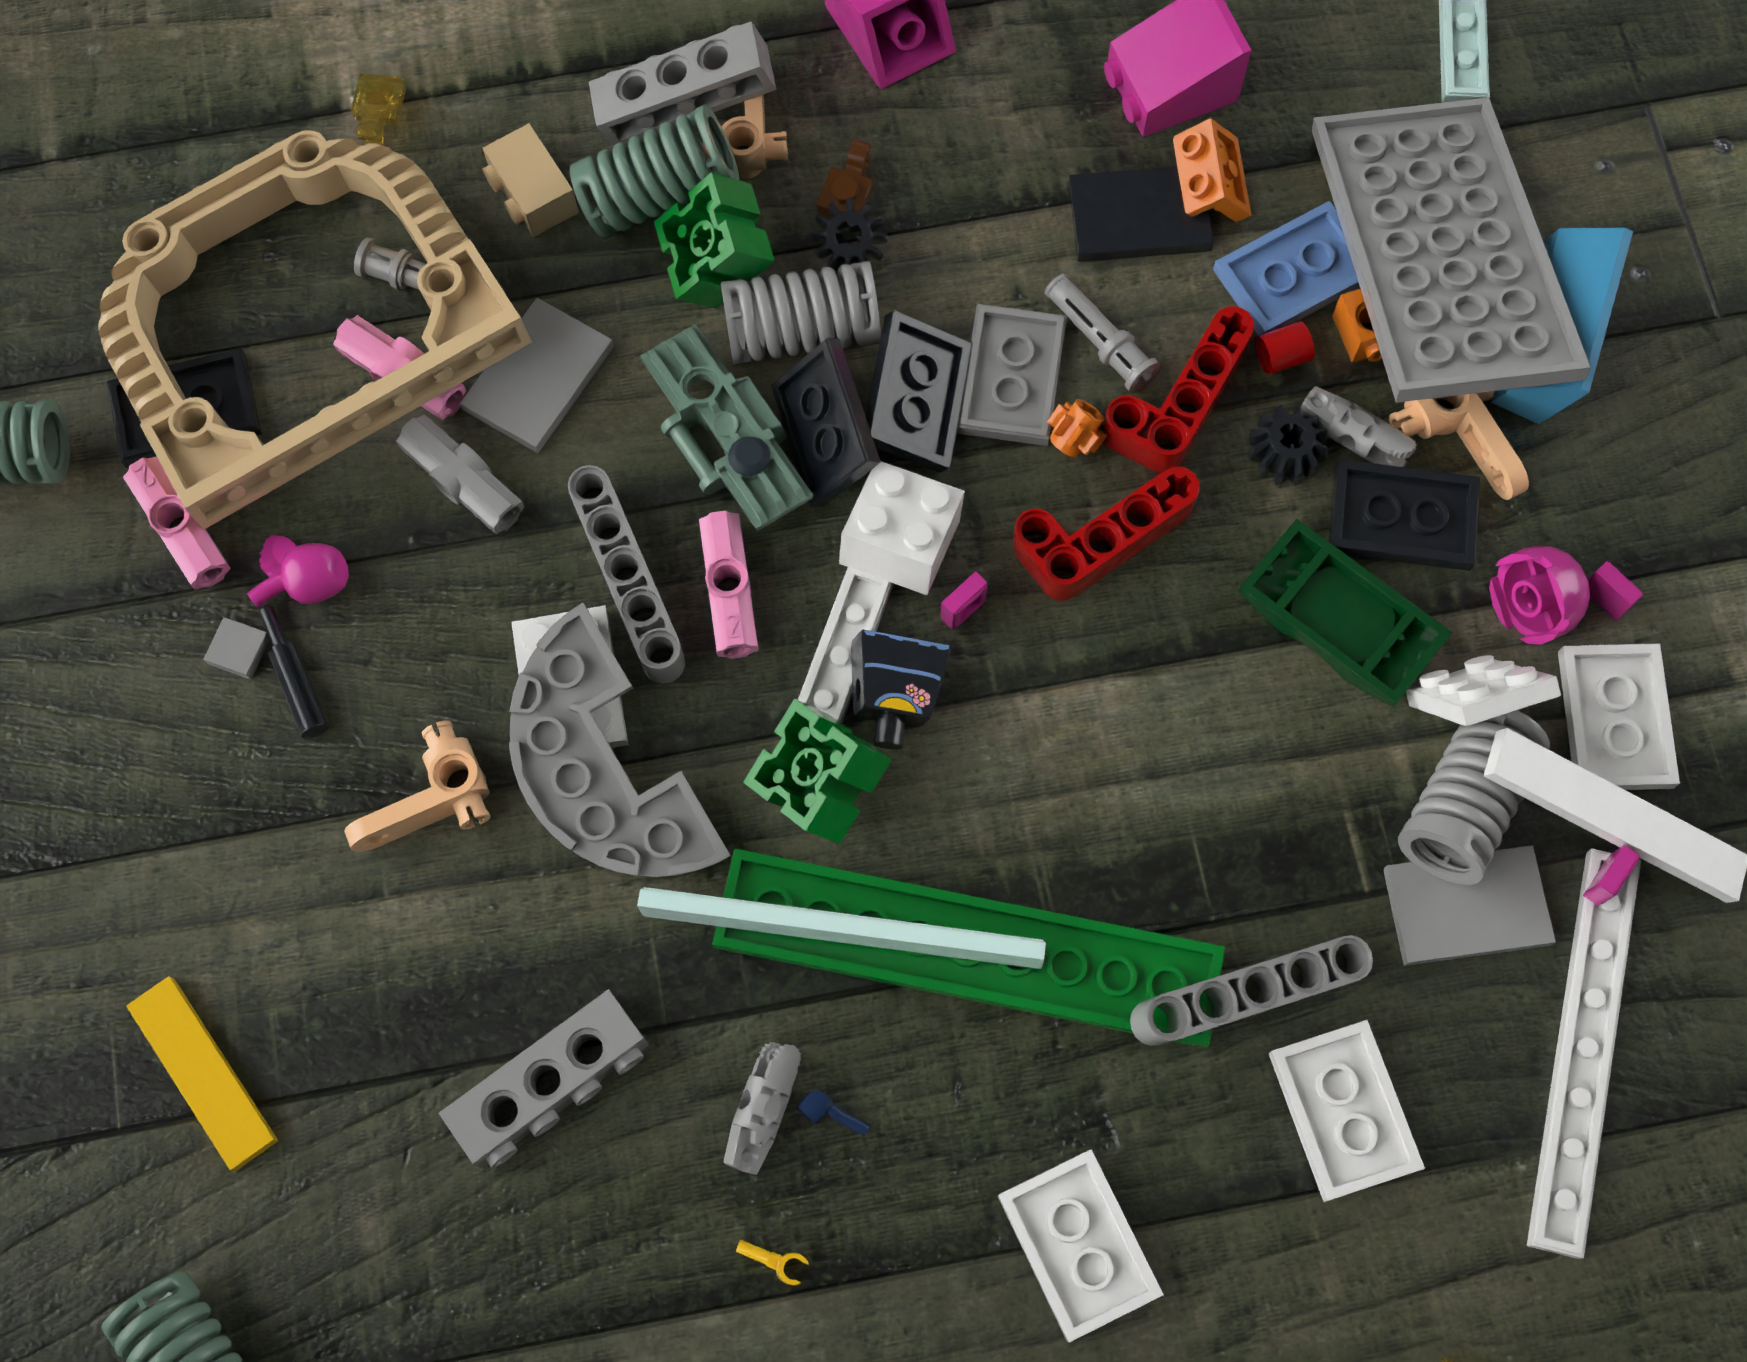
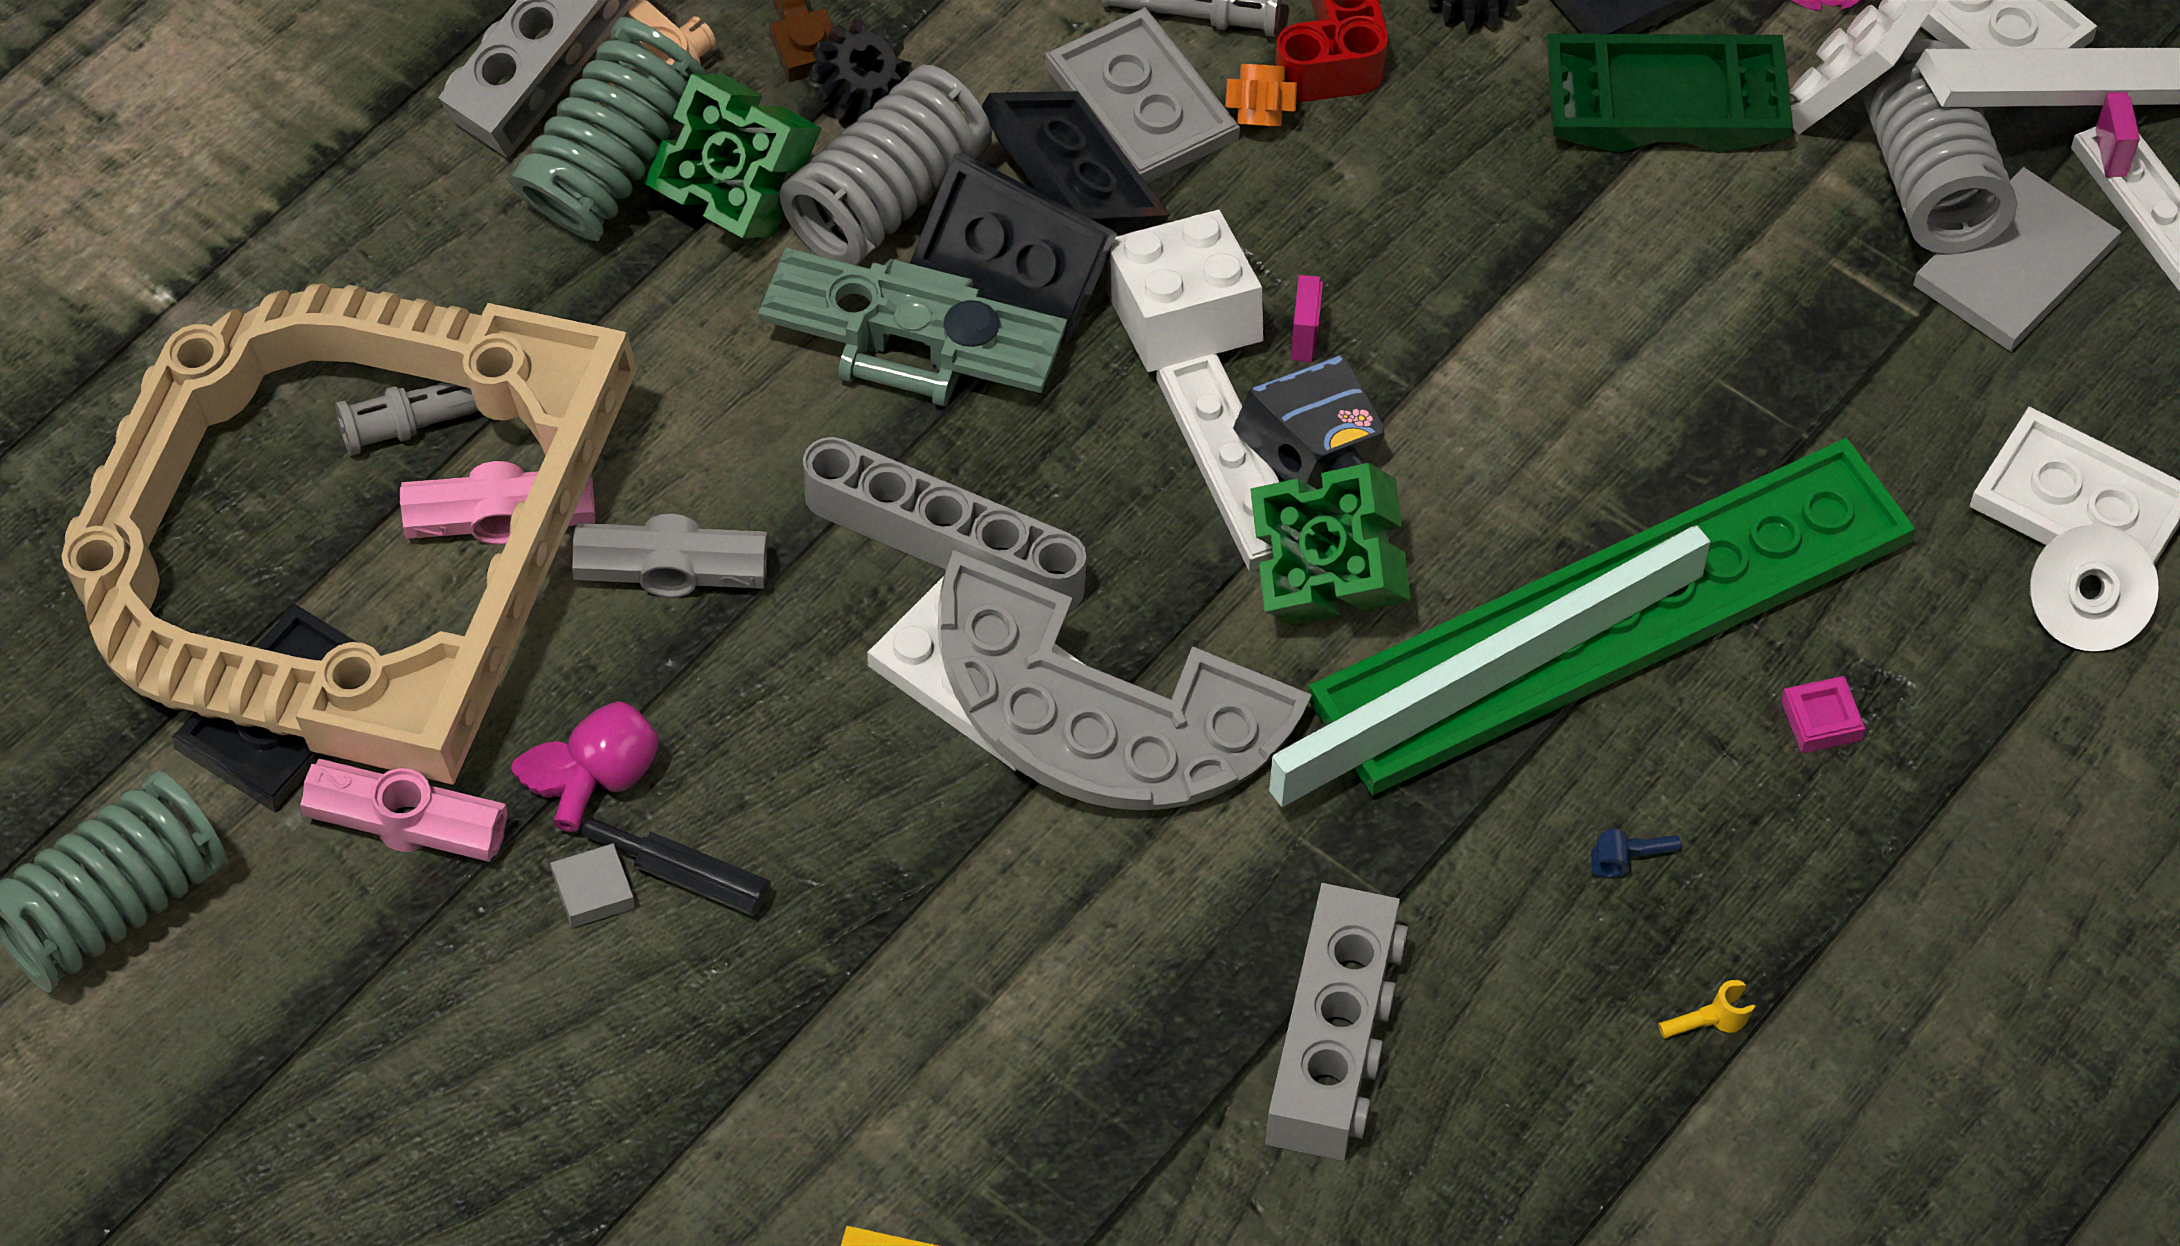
camera: 45 degrees left, 15 degrees down
light nougat piece [344,720,491,852] -> none
clear yellow plate [351,73,406,146] -> none
light grey tile [460,298,614,453] -> none
tan brick [482,123,579,238] -> none
bright pink piece [699,510,759,659] -> none
light grey hinge [723,1042,802,1175] -> none
white plate [998,1149,1163,1343] -> none
red beam [1012,467,1200,601] -> none
light grey beam [1130,935,1373,1046] -> none
none -> dark pink tile [1781,676,1865,753]
none -> white dish [2030,524,2159,651]

